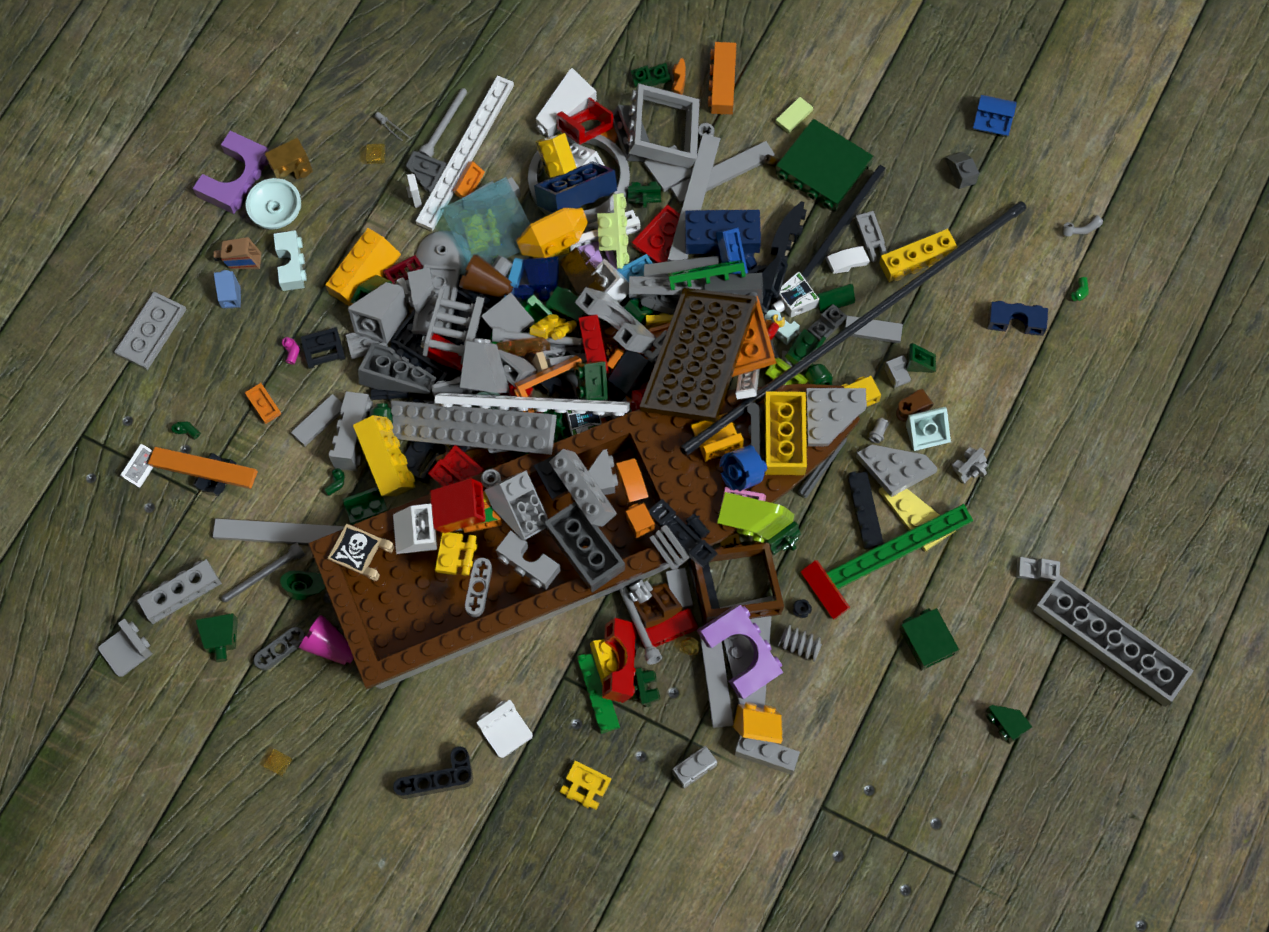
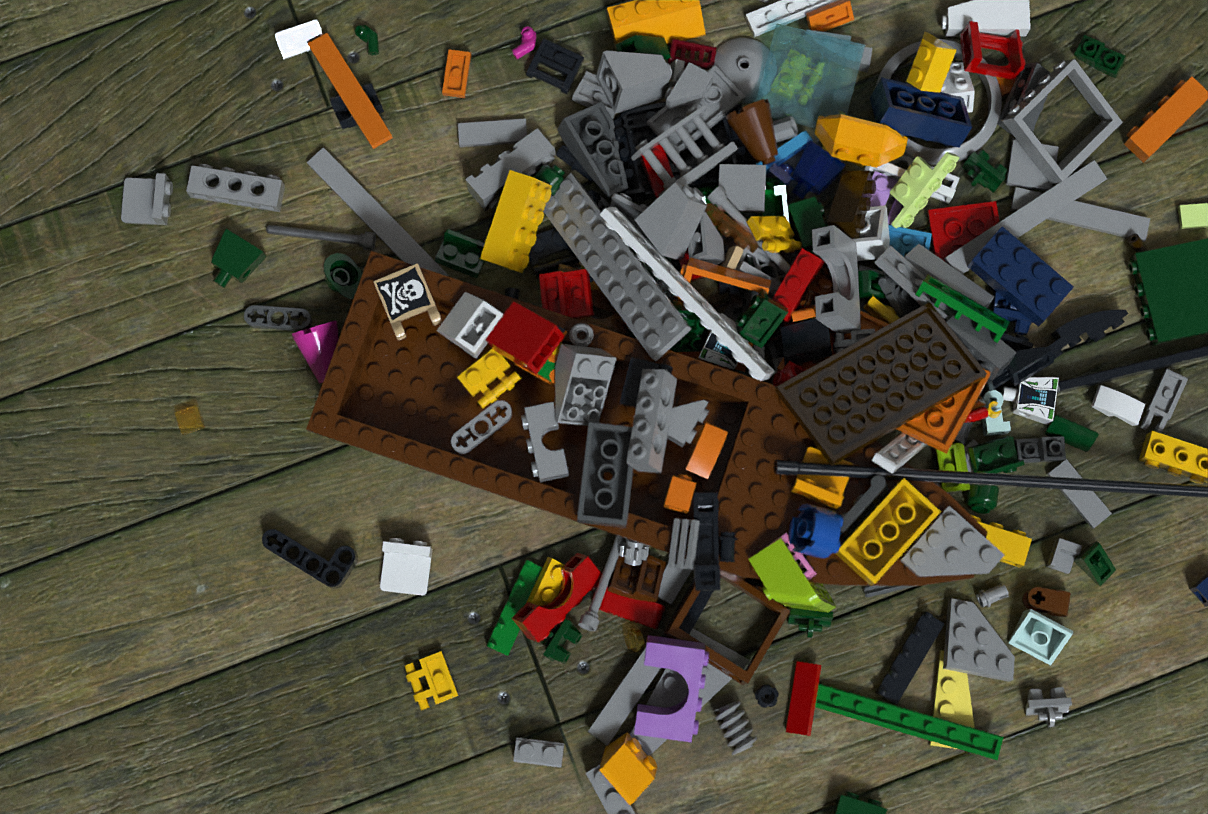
camera: 40 degrees right, 10 degrees up
dark green arm [324,468,345,496] -> none
orange slope [672,58,685,95] -> none
light grey bush [698,123,714,140] -> none
blue slope [716,227,748,274] -> none

